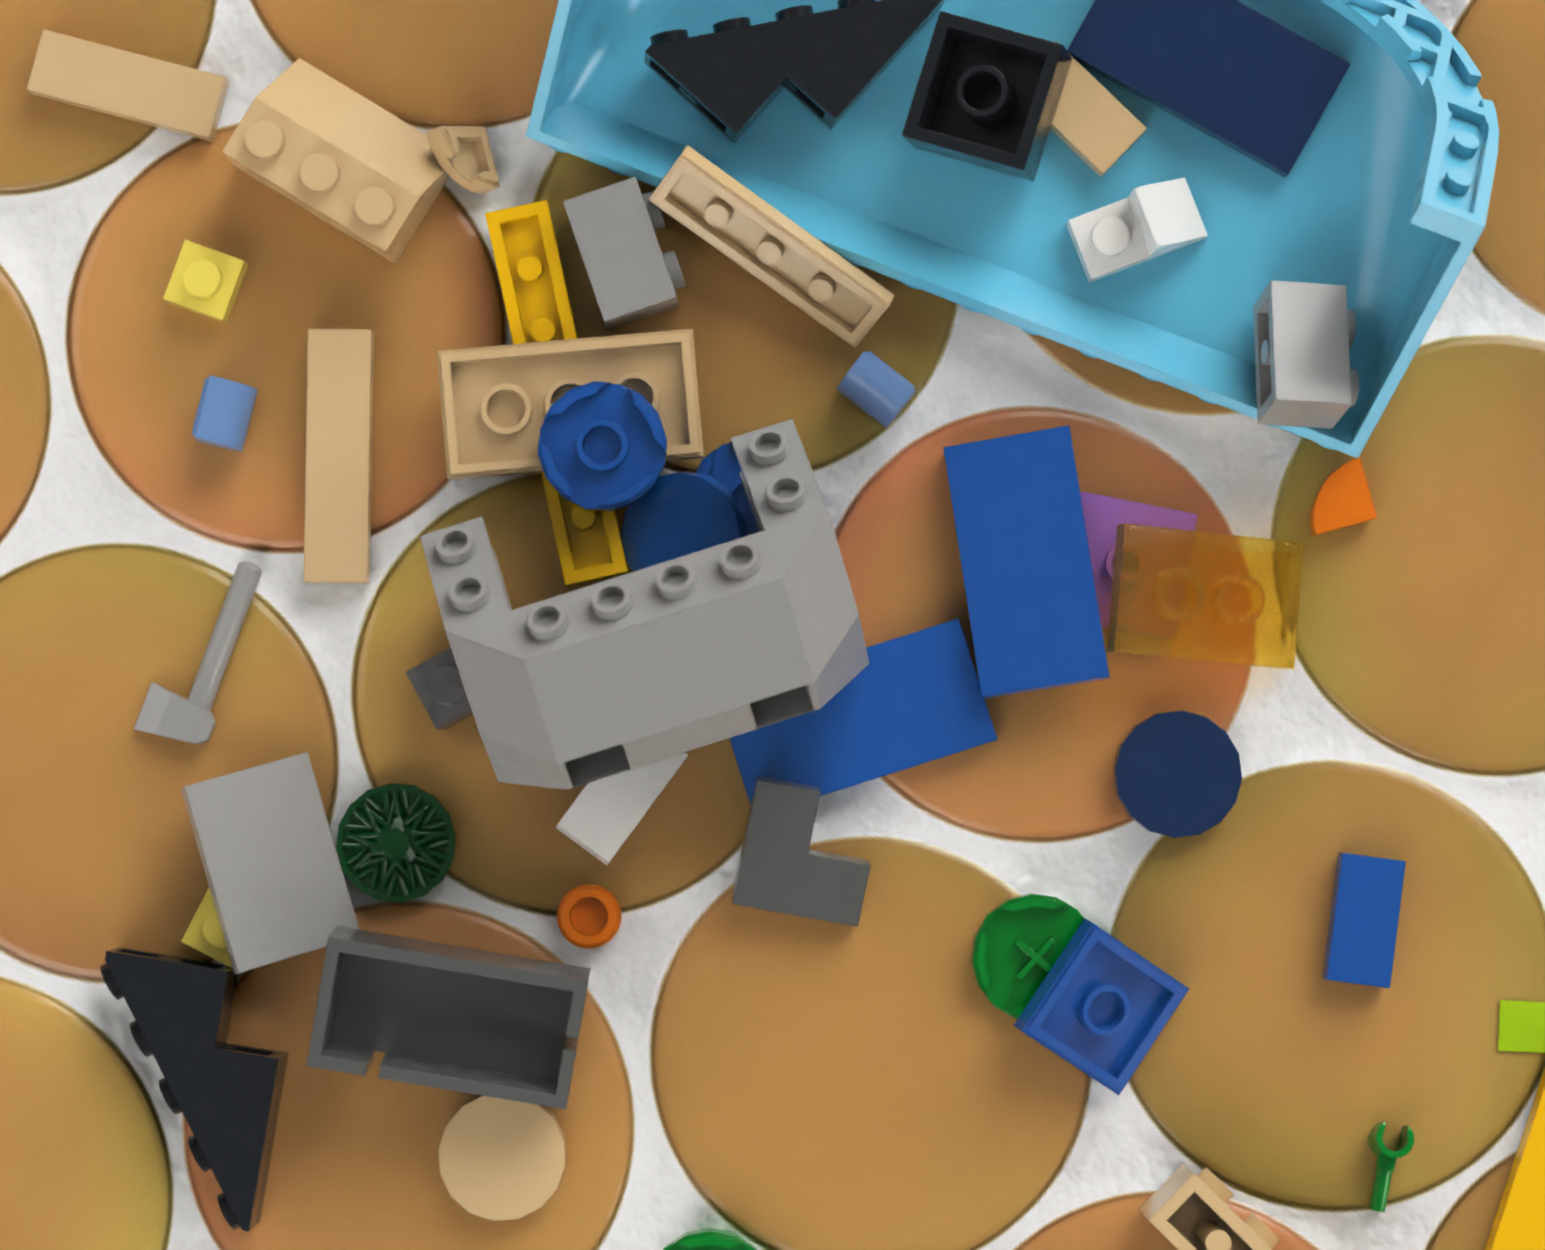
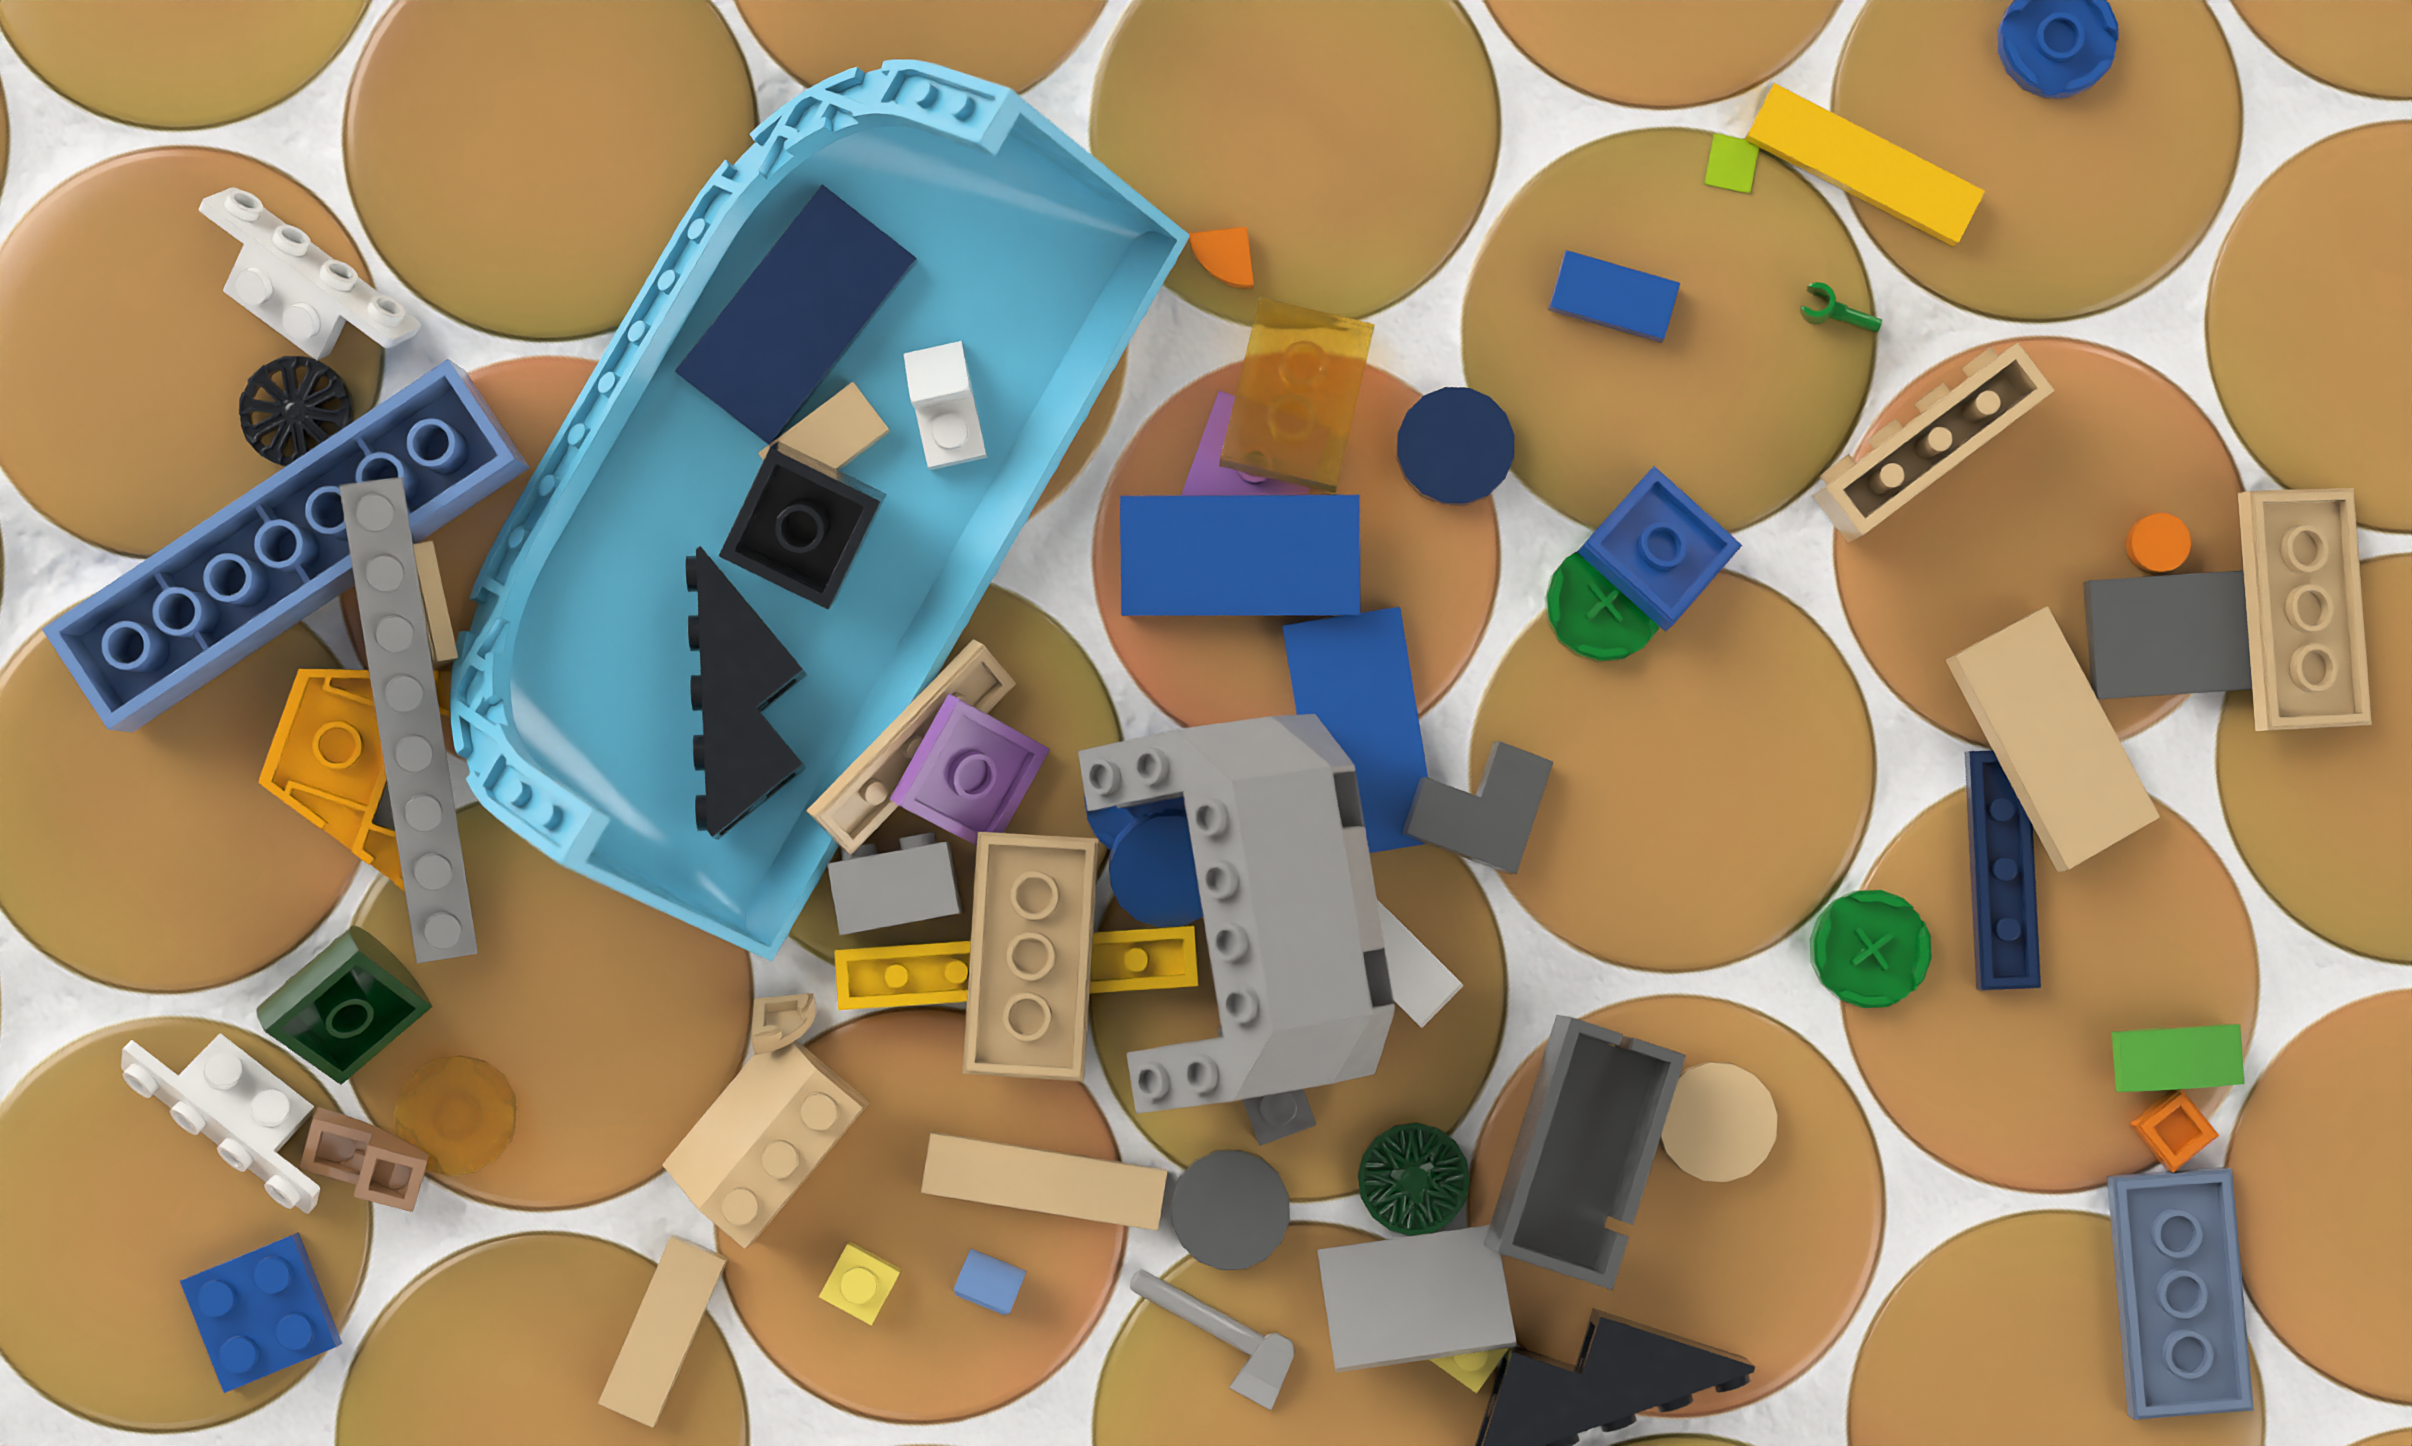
camera: 80 degrees left, 0 degrees up
blue tile [538,381,667,511] -> none
orange tile [557,884,622,949] -> none
medium blue brick [836,351,917,429] -> none
light grey brick [1253,280,1359,429] -> none
none -> medium lavender plate [890,694,1050,846]
none -> dark grey tile [1171,1149,1290,1270]

